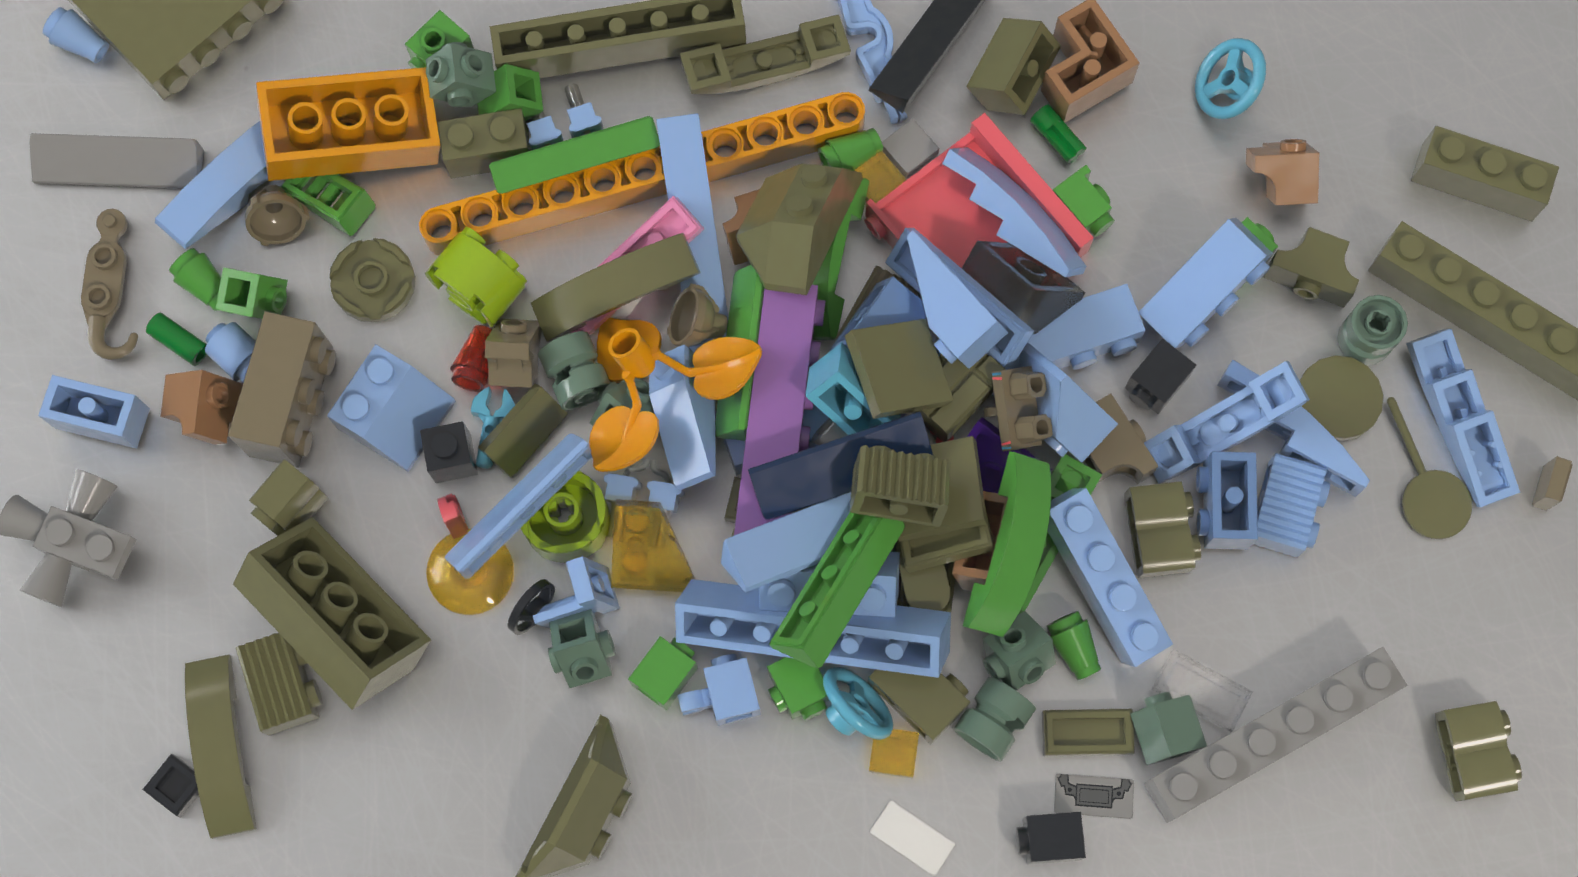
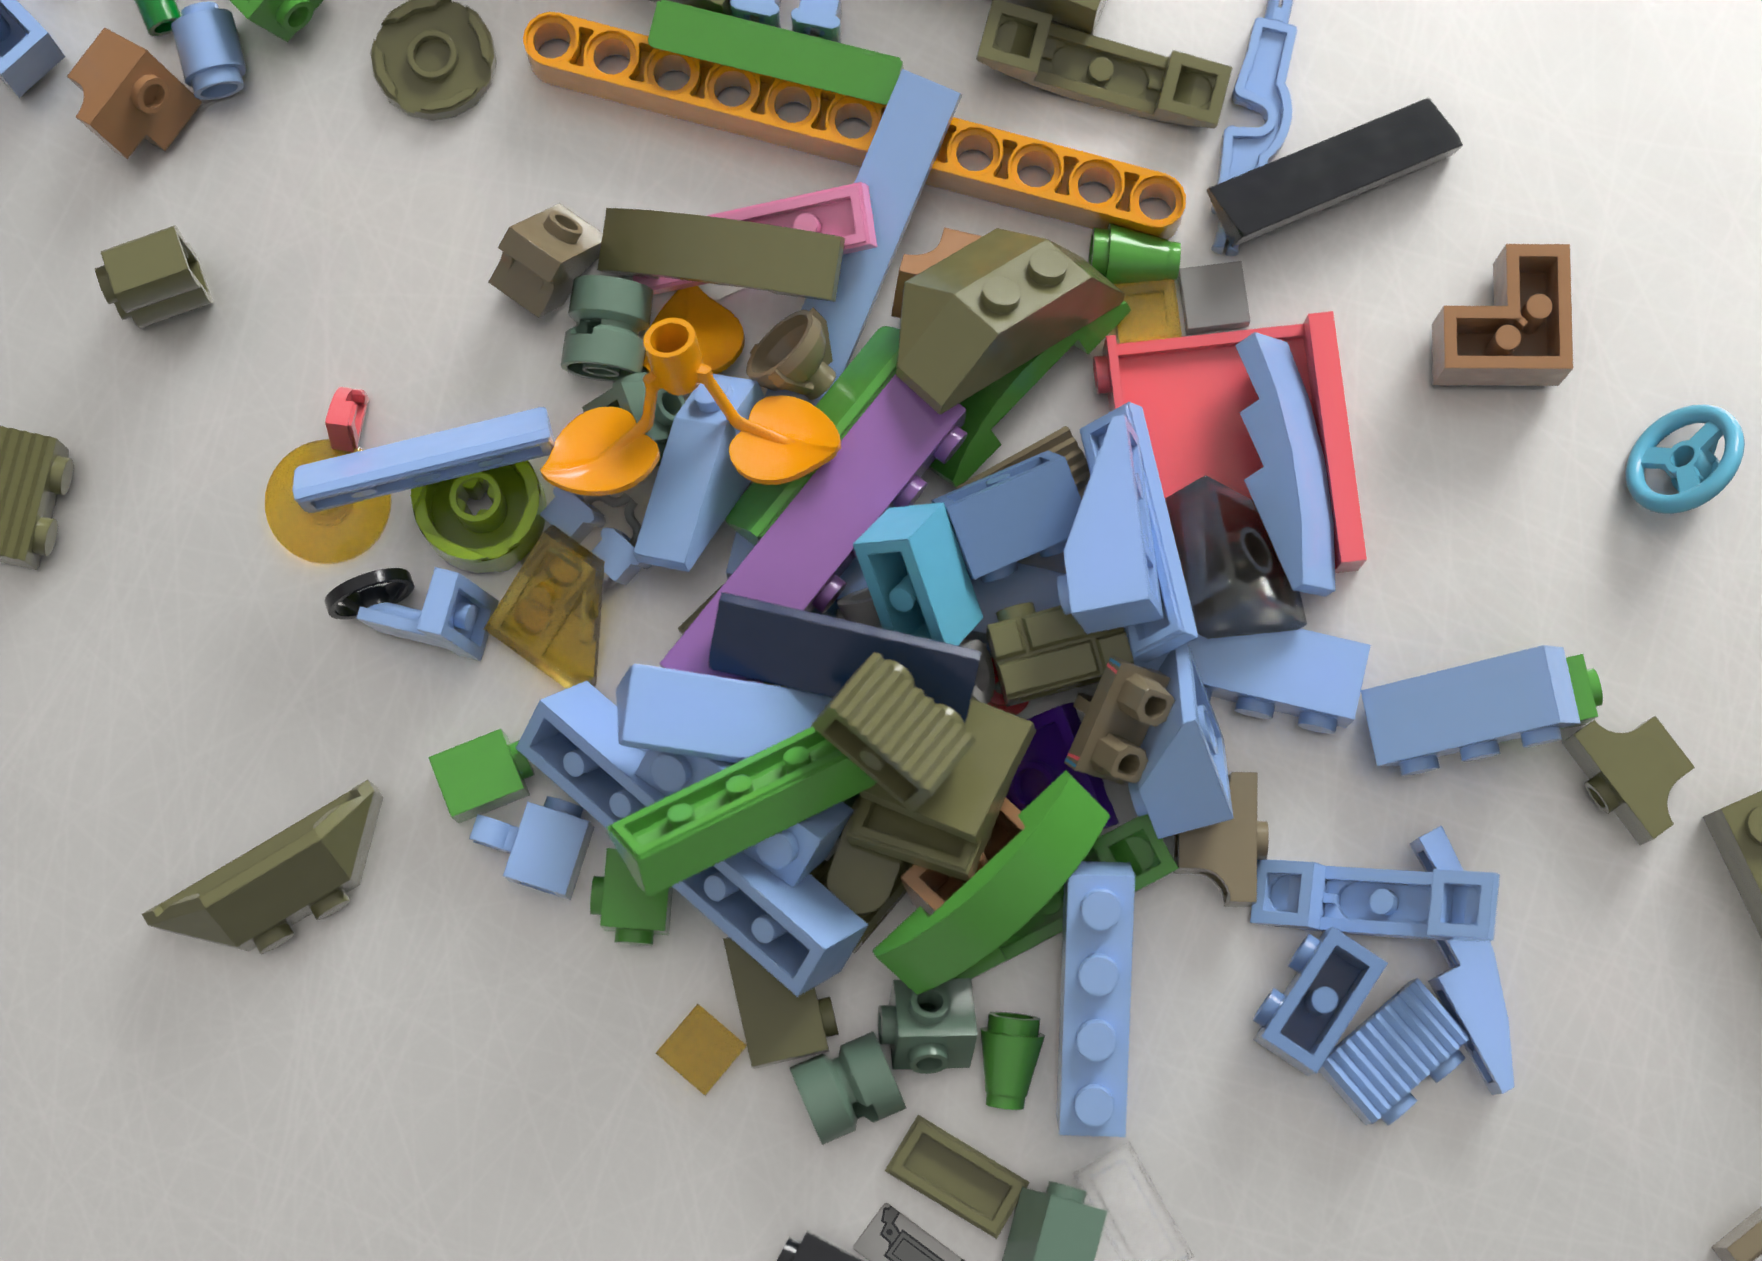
camera: 30 degrees right, 5 degrees up
dark tan brick [228,312,336,468] -> none
olive brick [233,517,431,710] -> none
light blue slope [327,344,456,472] -> none
black brick [420,421,478,483] -> none
lime brick [425,226,527,327] -> none
clear red cone [450,325,492,392] -> none
medium azure bar [471,386,515,469] -> none
olive tile [478,383,568,478] -> none
sand green brick [548,609,616,688] -> none
medium azure piece [823,667,893,740] -> none
olive tile [844,319,954,419] -> none
white sticker [870,800,955,876] -> none
olive brick [966,18,1061,115] -> none
green piece [1030,104,1087,163] -> none
bright green brick [1053,165,1115,237] -> none
olive brick [1124,481,1201,579] -> none
black brick [1125,338,1197,414] -> none
medium nougat brick [1246,139,1319,205] -> none
olive tile [1299,355,1384,441] -> none
sand green wheel [1337,295,1408,365] -> none
olive piece [1387,397,1472,539] -> none
light blue slope [1406,329,1520,507] -> none

